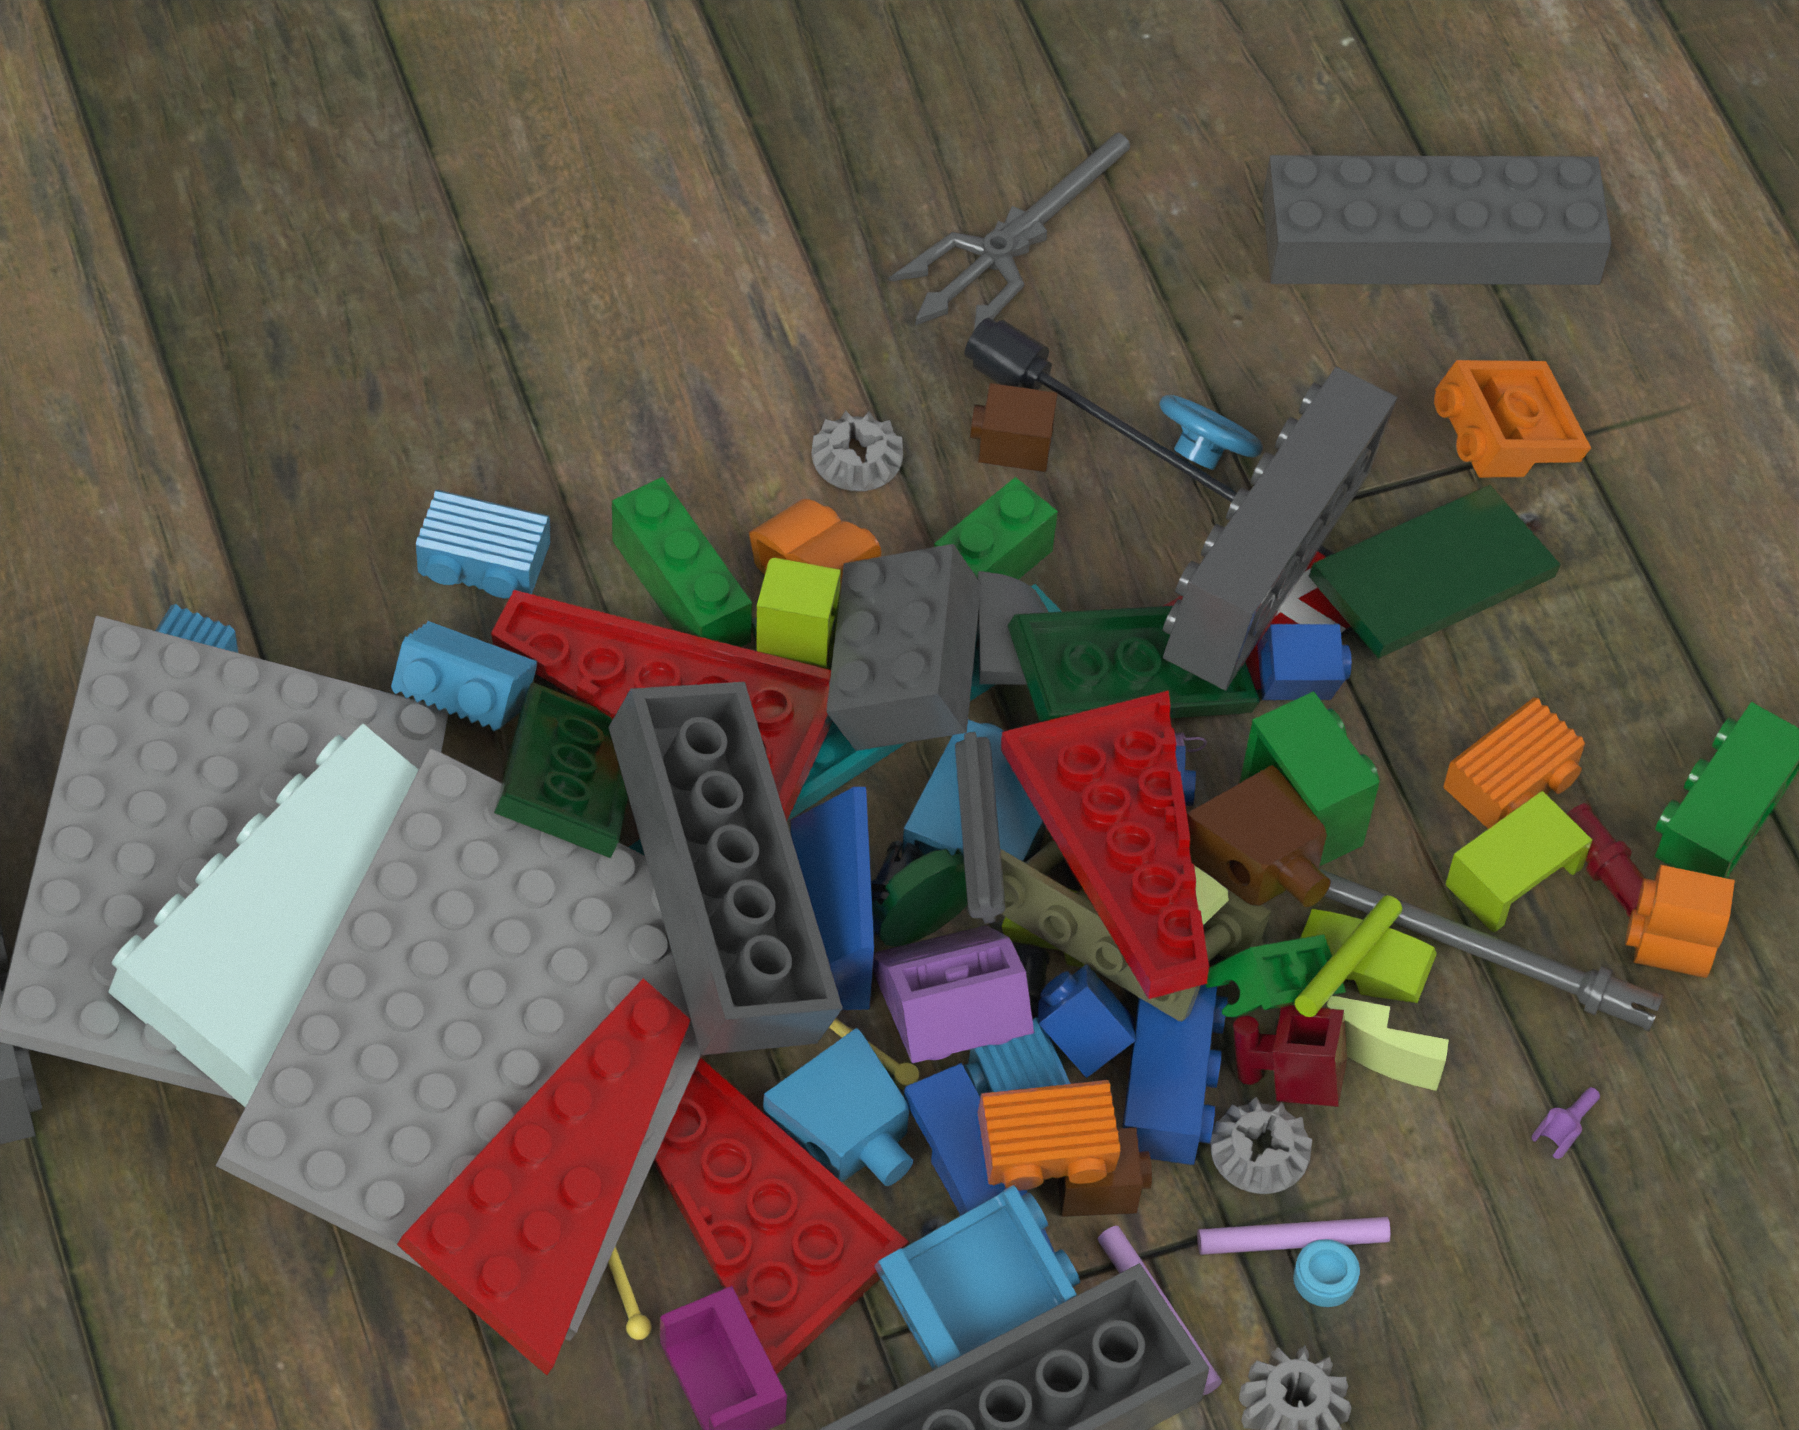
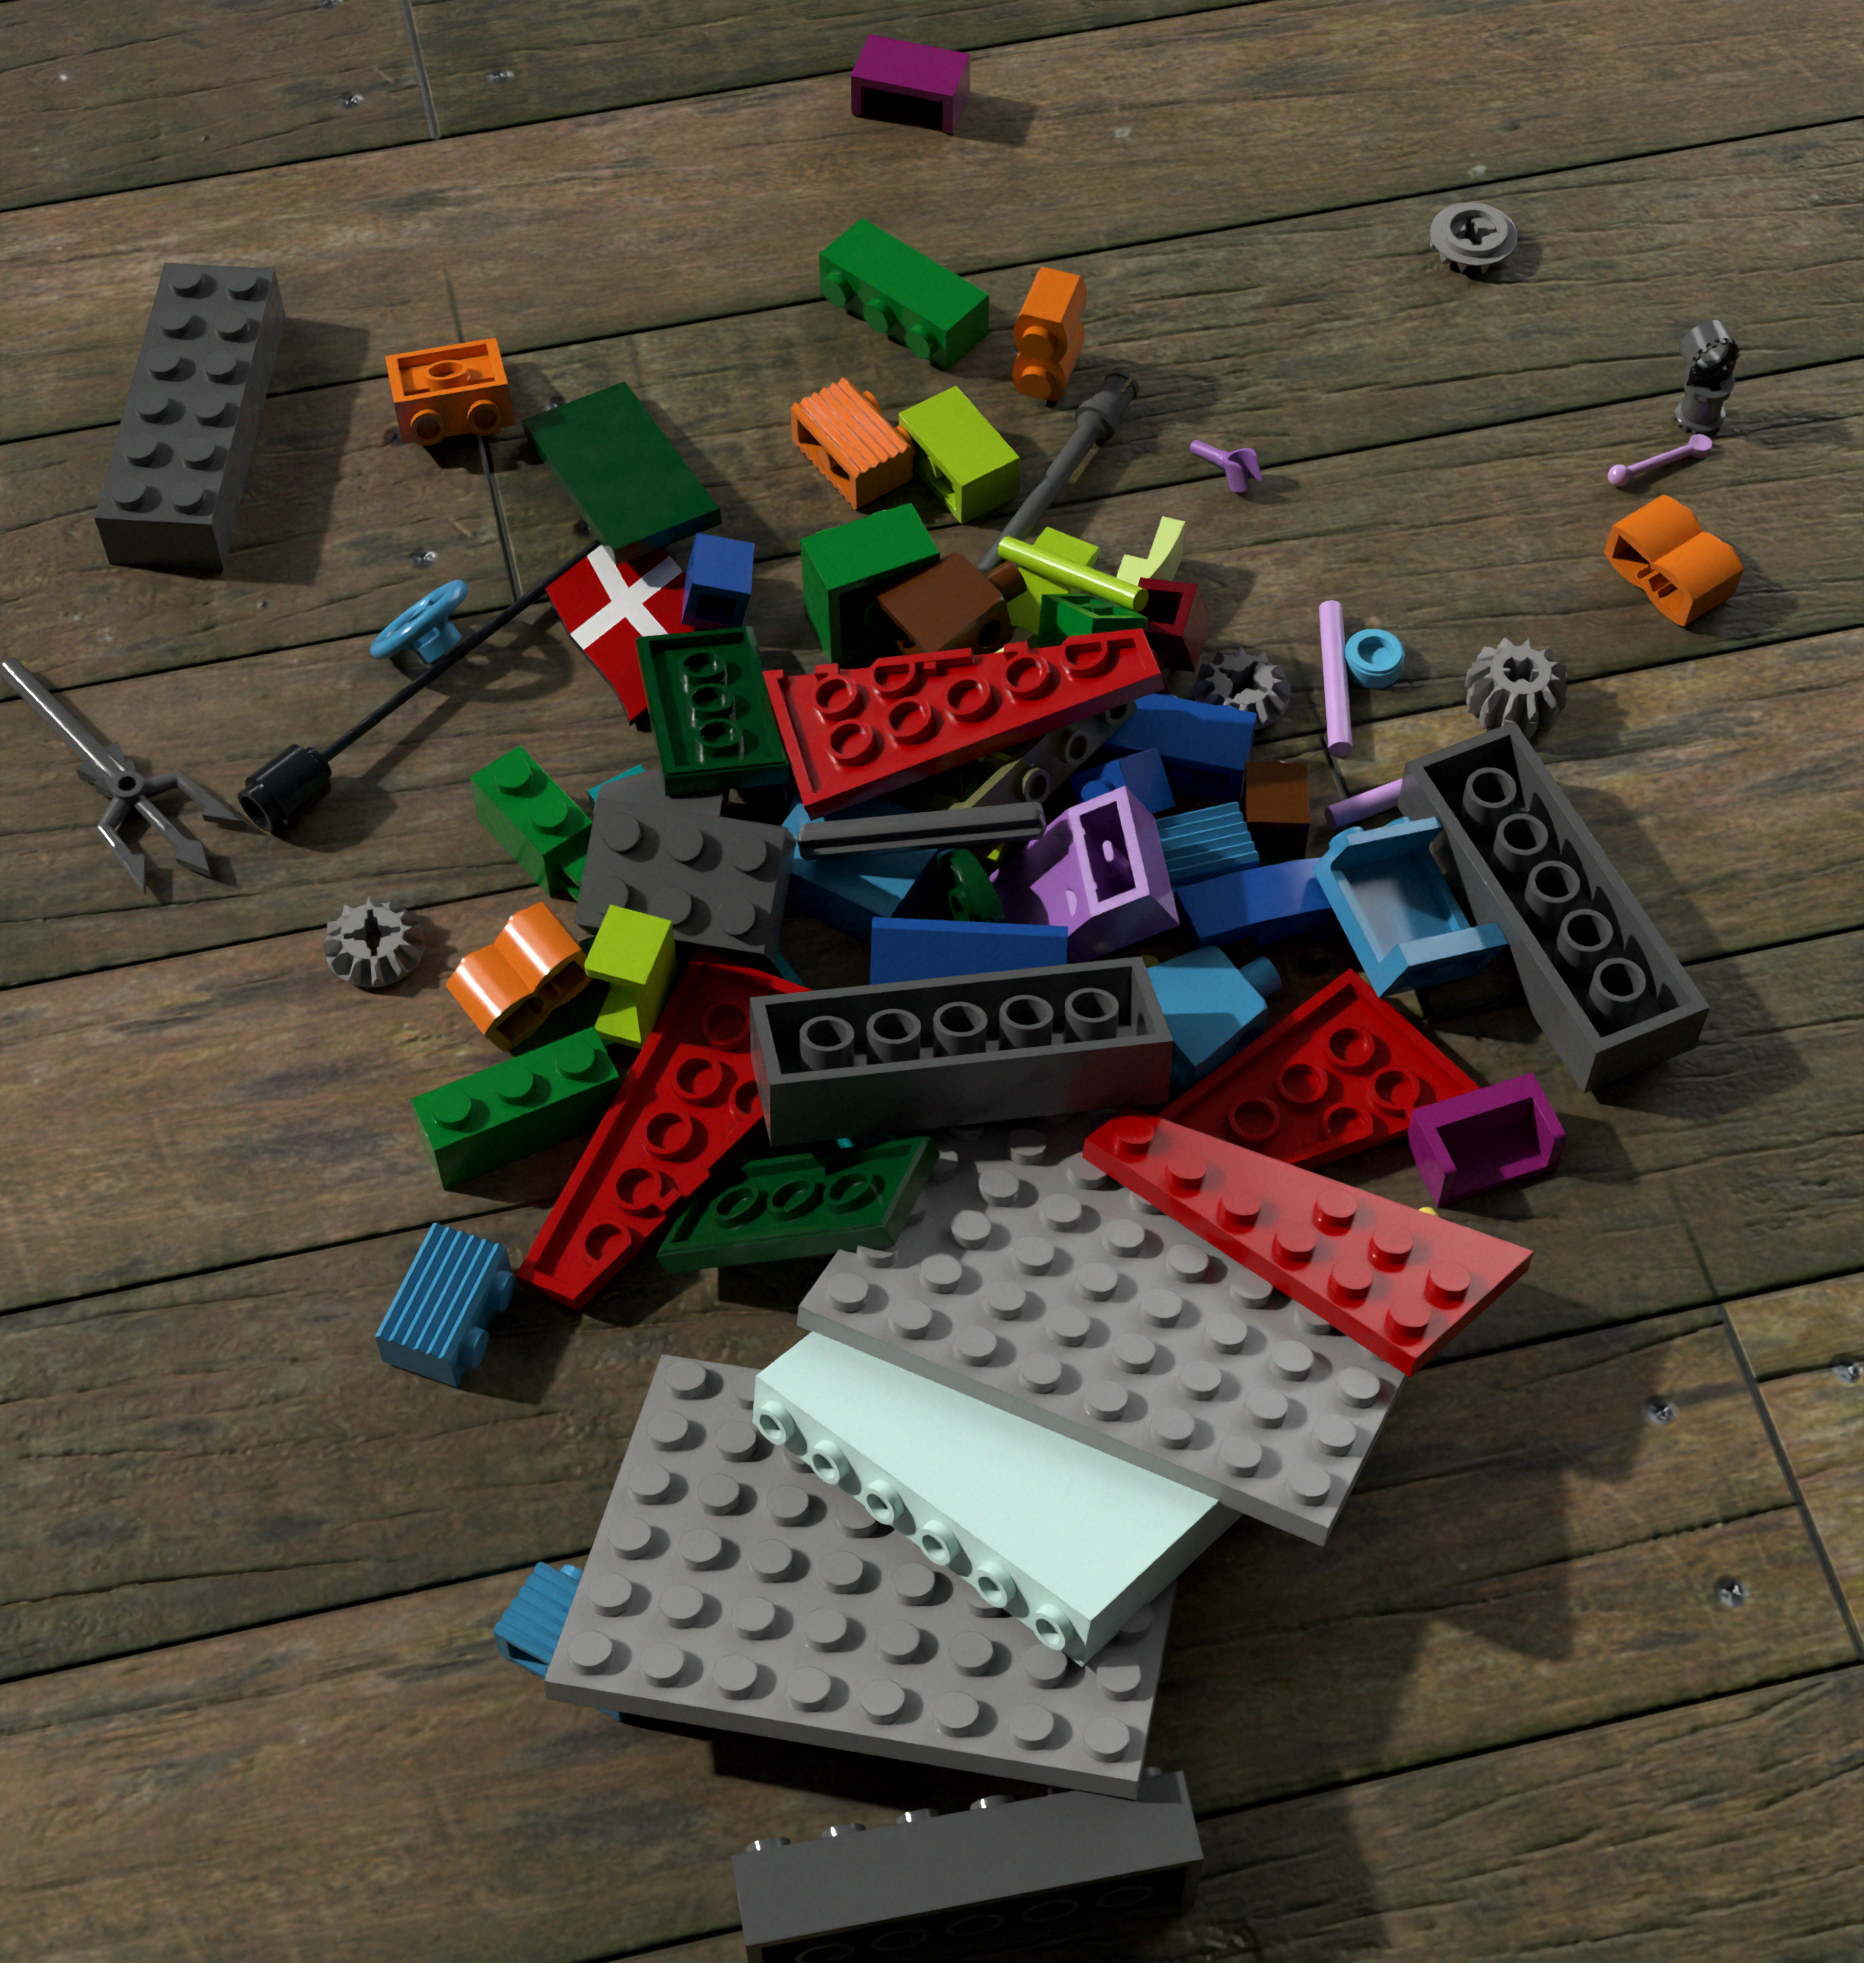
camera: 80 degrees left, 0 degrees up
dark azure brick [391,621,537,731] -> none
reddish brown brick [970,383,1058,472] -> none
orange brick [978,1080,1121,1191] -> none
dark grey brick [1163,367,1398,691] -> none
dark red pin [1566,803,1645,919] -> none

